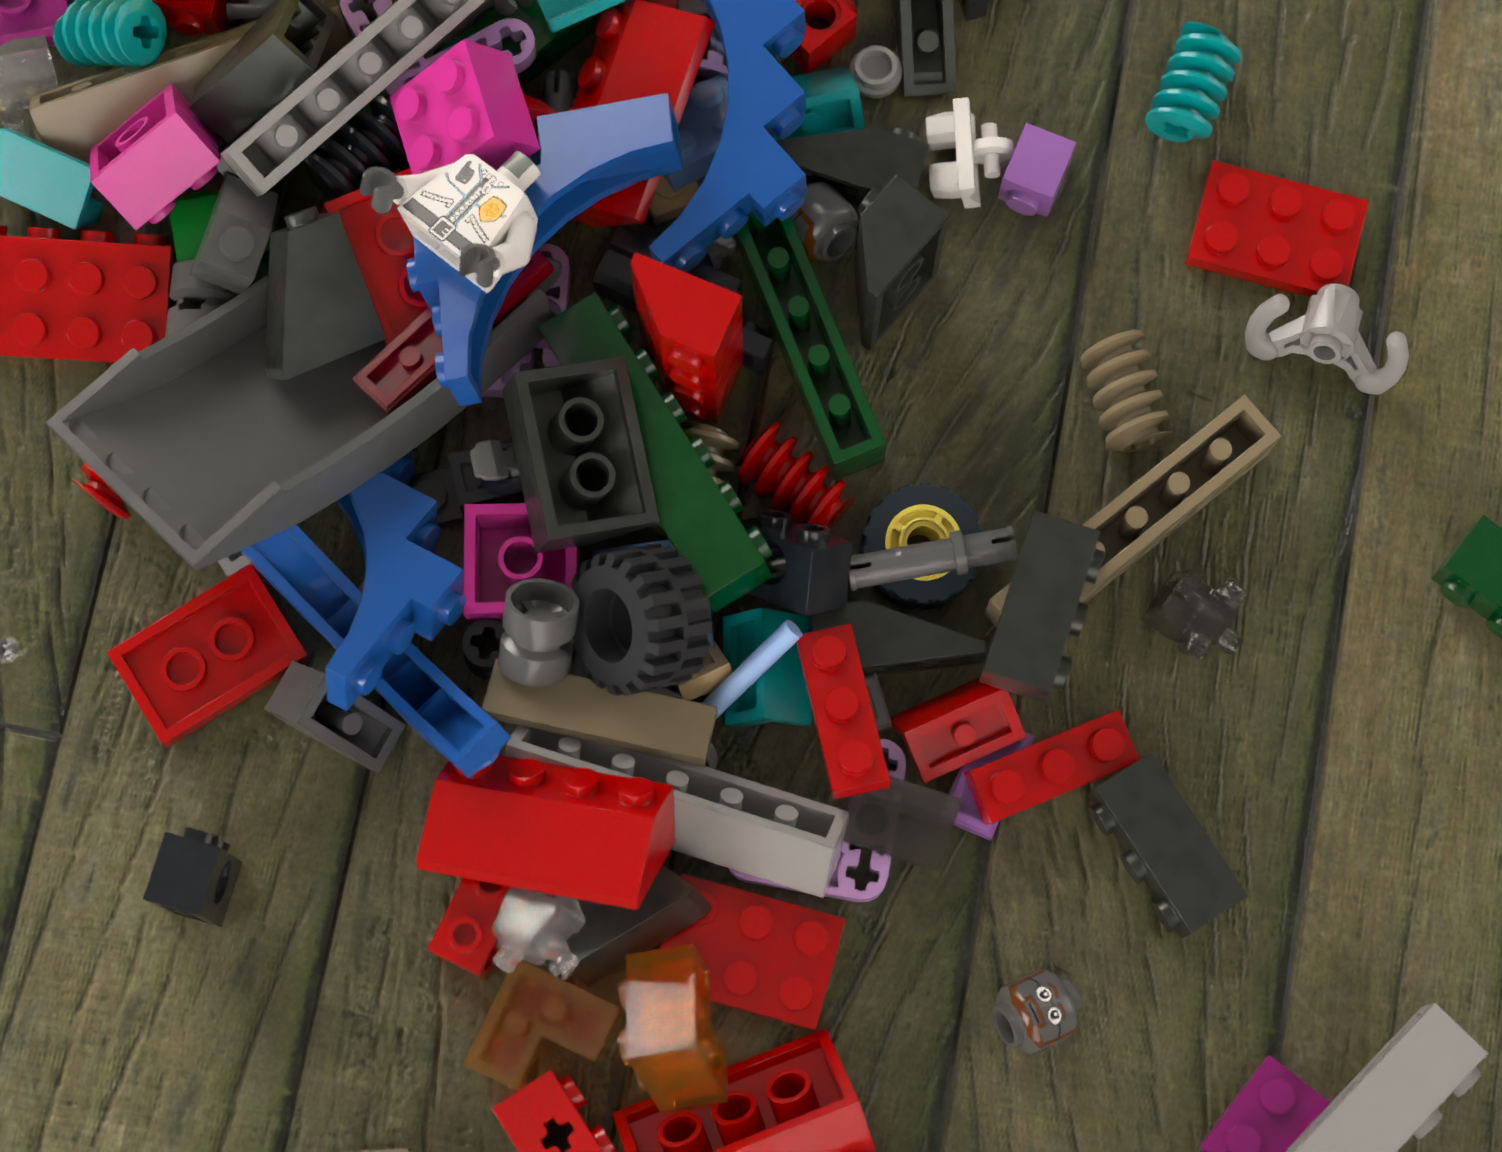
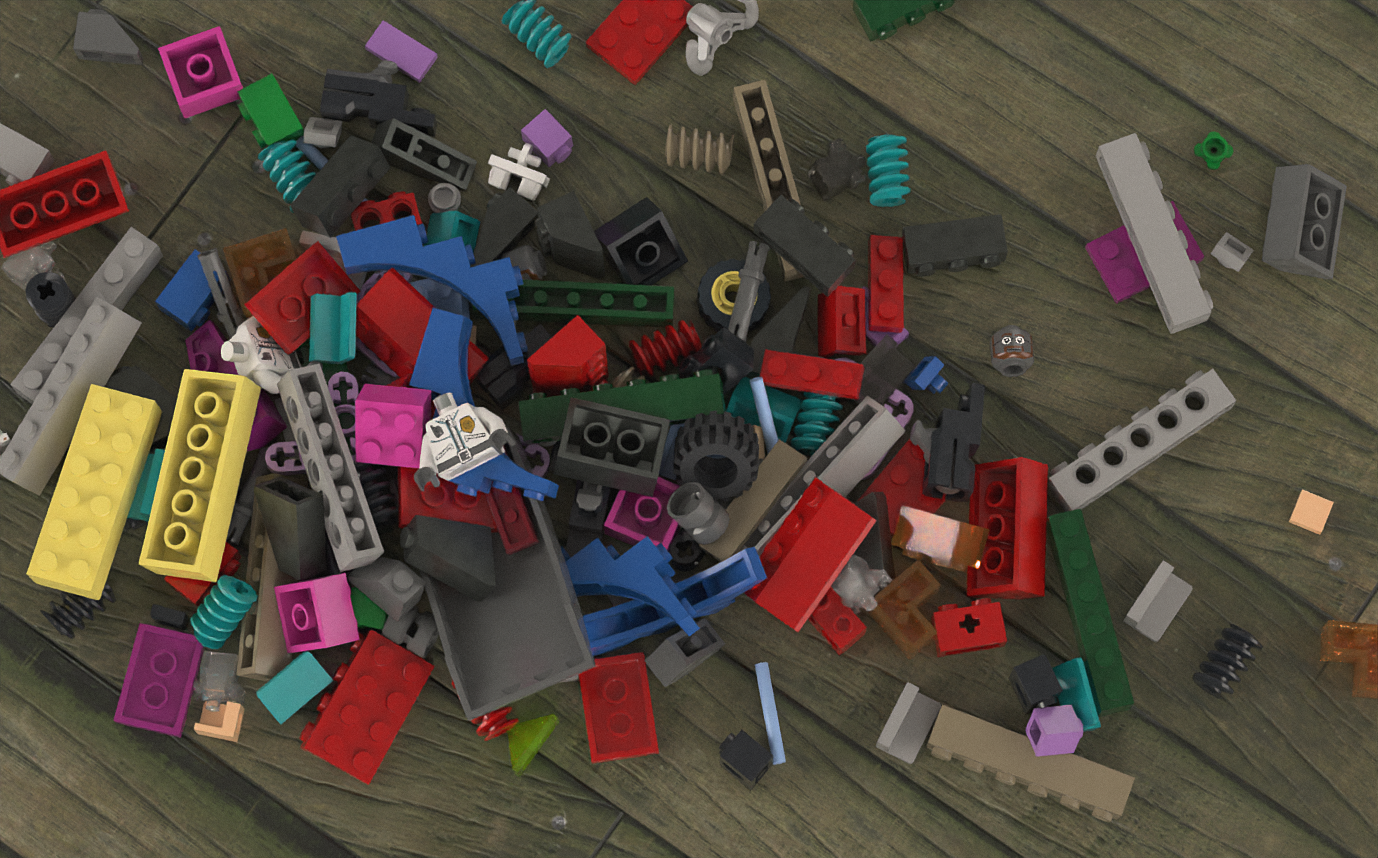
camera: 65 degrees left, 0 degrees up
none -> clear neon green slope [507,714,559,777]
none -> black slope [594,197,688,285]
none -> light blue bar [755,662,786,765]
none -> teal piece [791,392,843,457]
none -> teal piece [866,134,911,207]
none -> light grey panel [875,682,941,764]
none -> blue tile [904,356,948,394]
none -> black plate [910,383,985,502]

